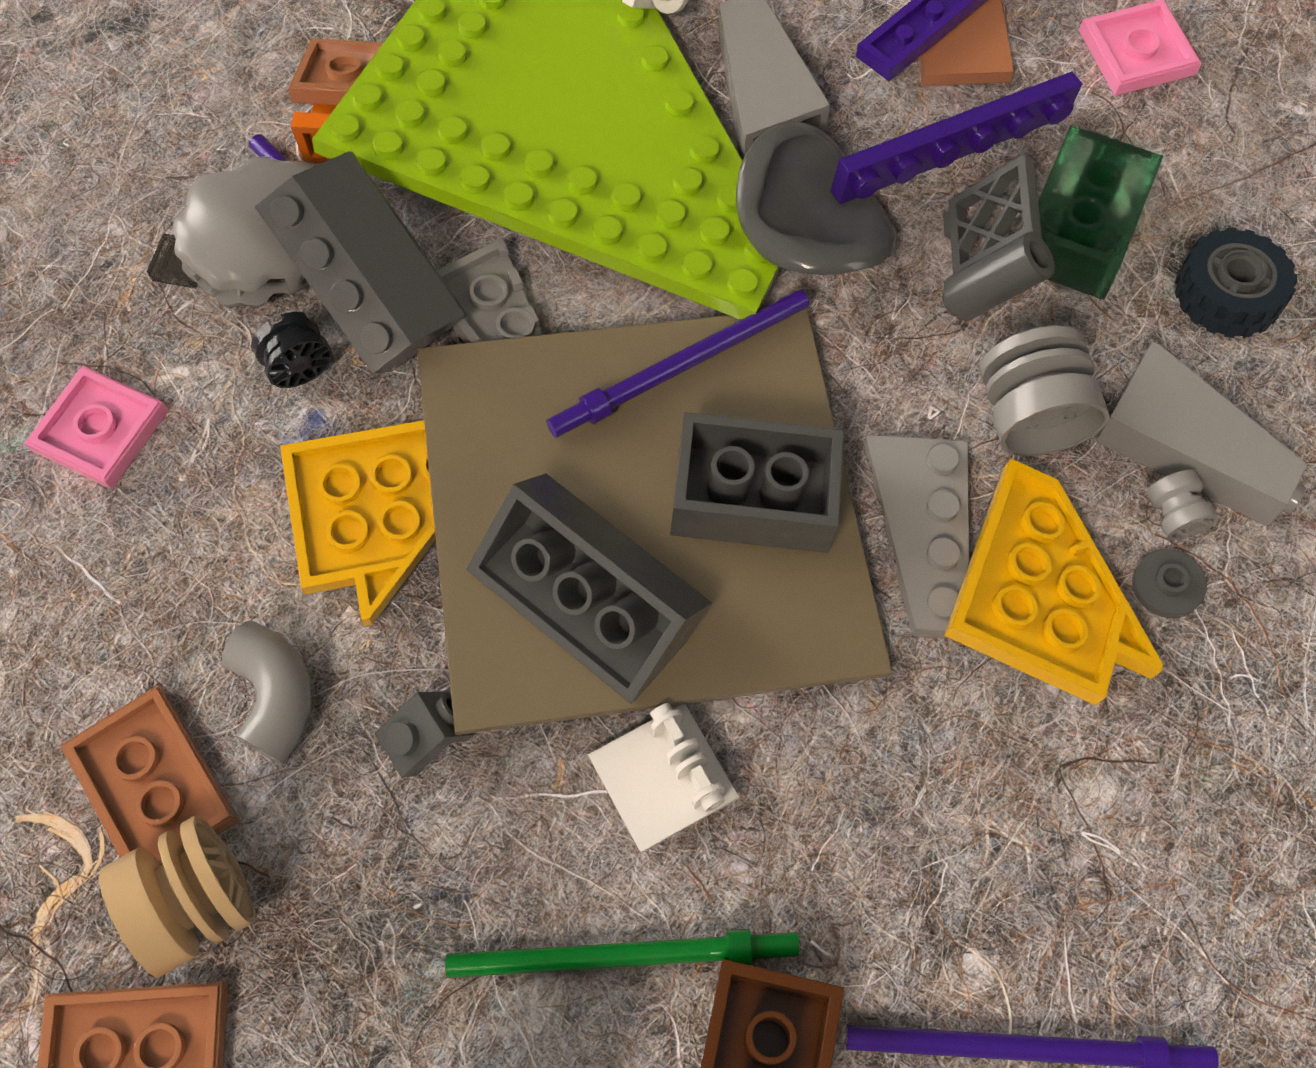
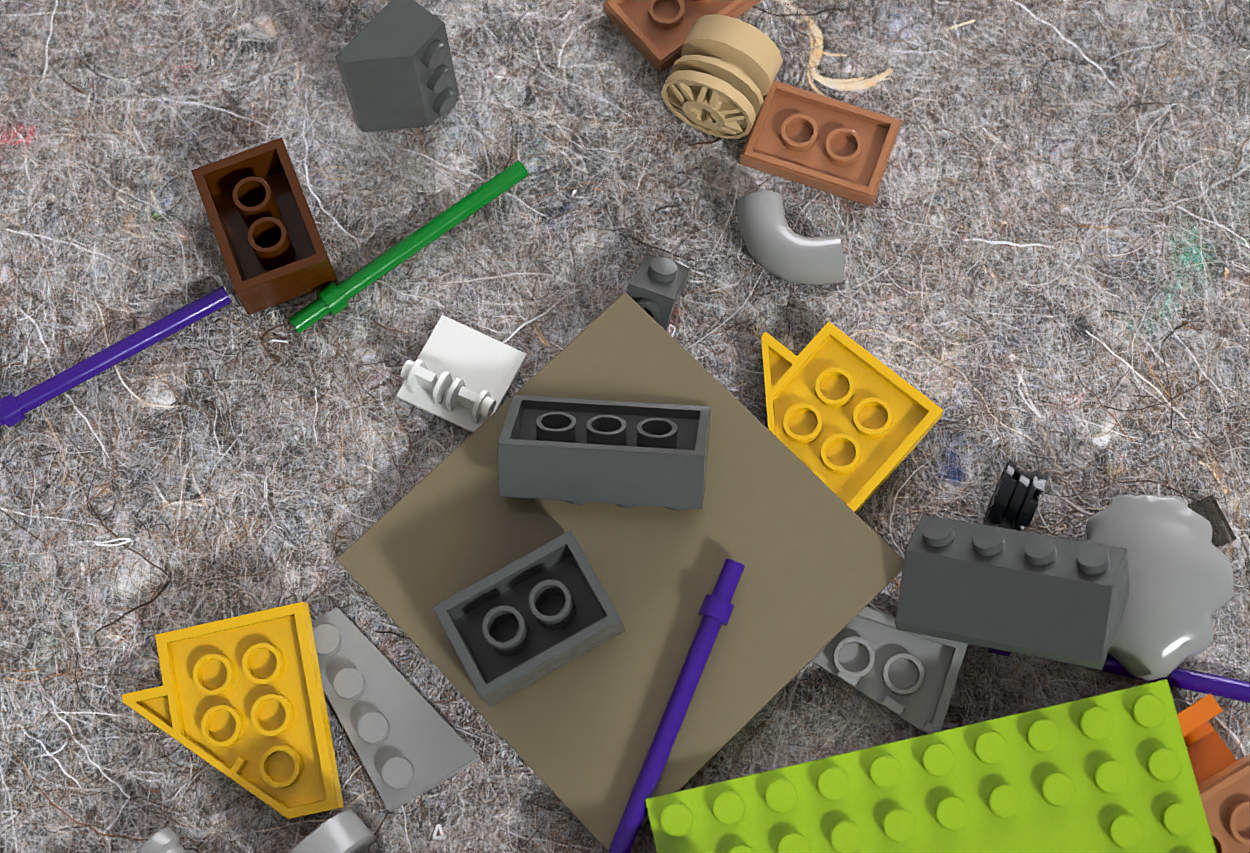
camera: 145 degrees right, 5 degrees up
bright pink tile [24,365,169,489] -> none
dark grey piece [1132,549,1207,618] -> none

